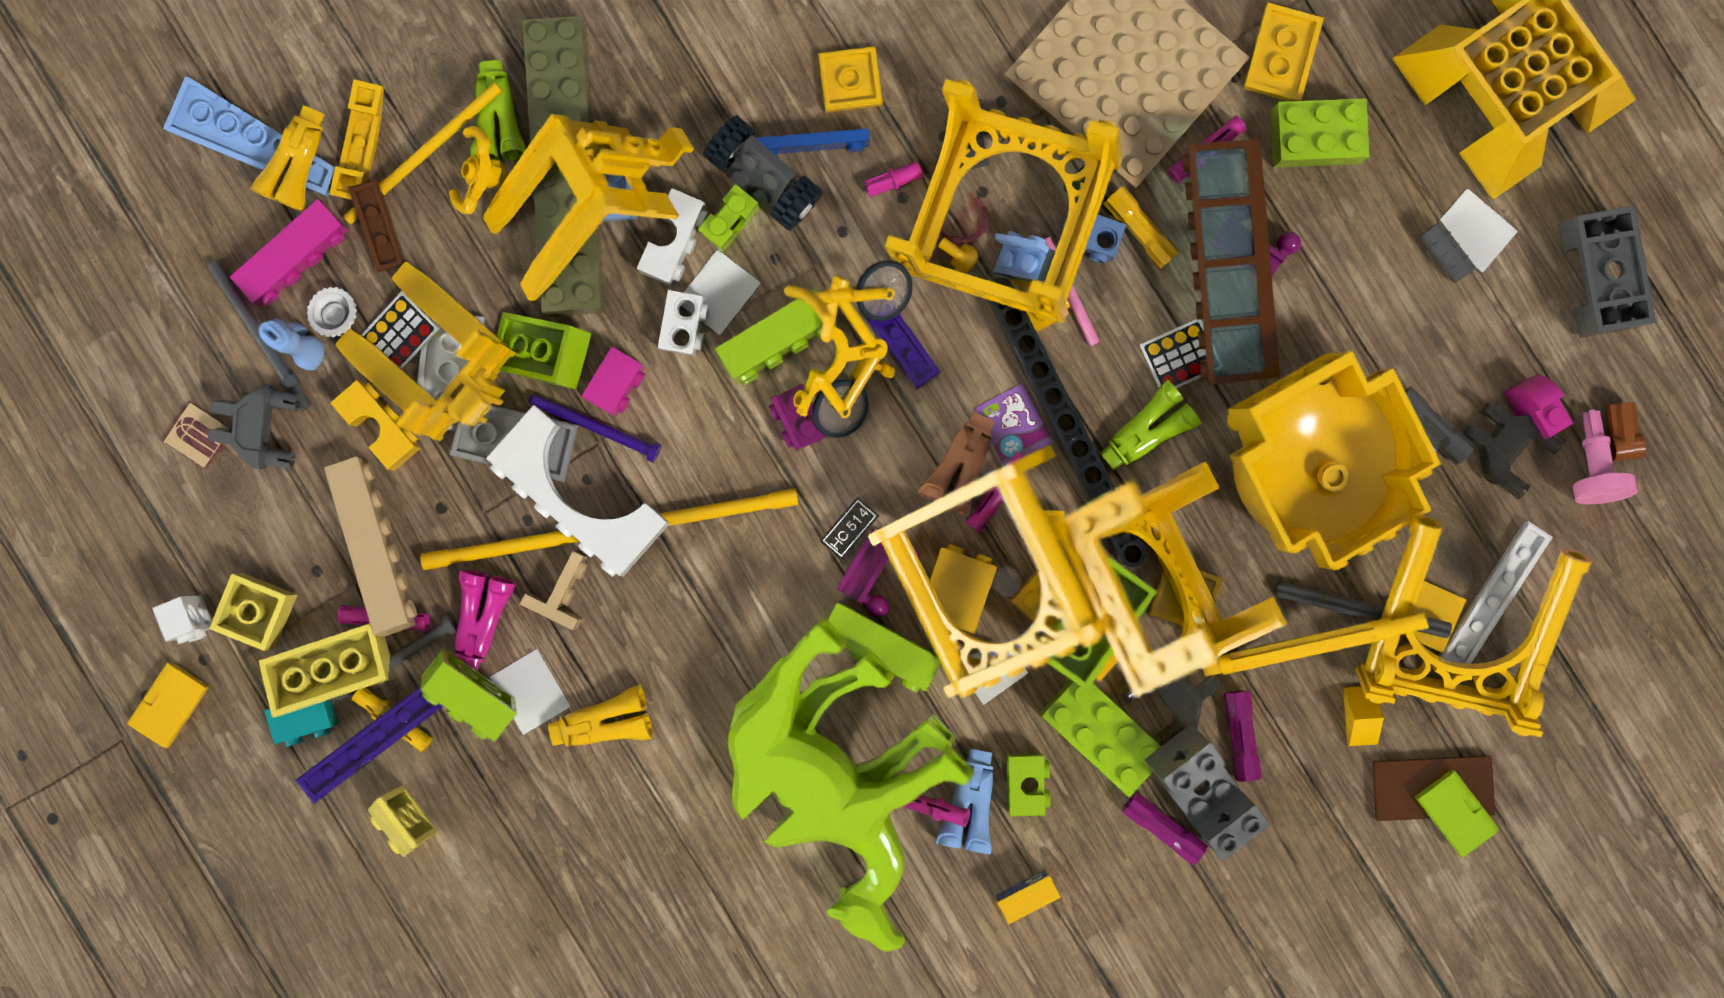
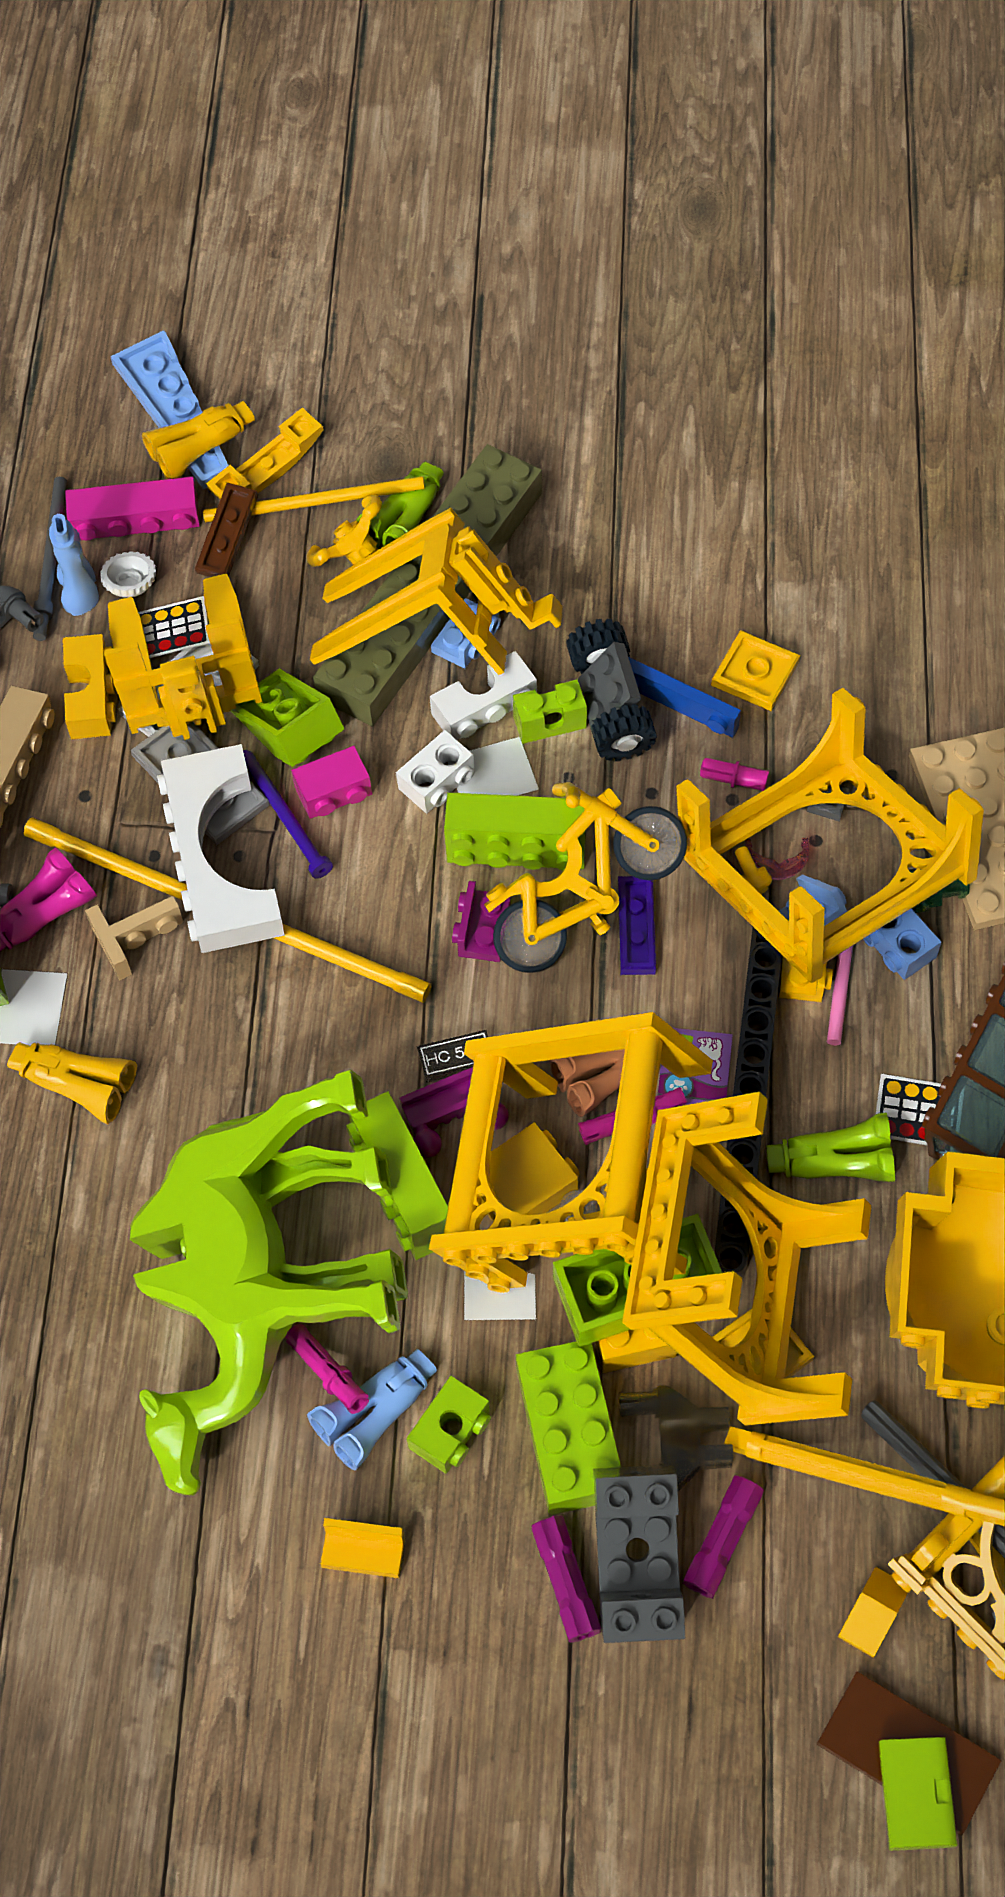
camera: 40 degrees right, 25 degrees down
yellow axle [1103,186,1181,269] -> none

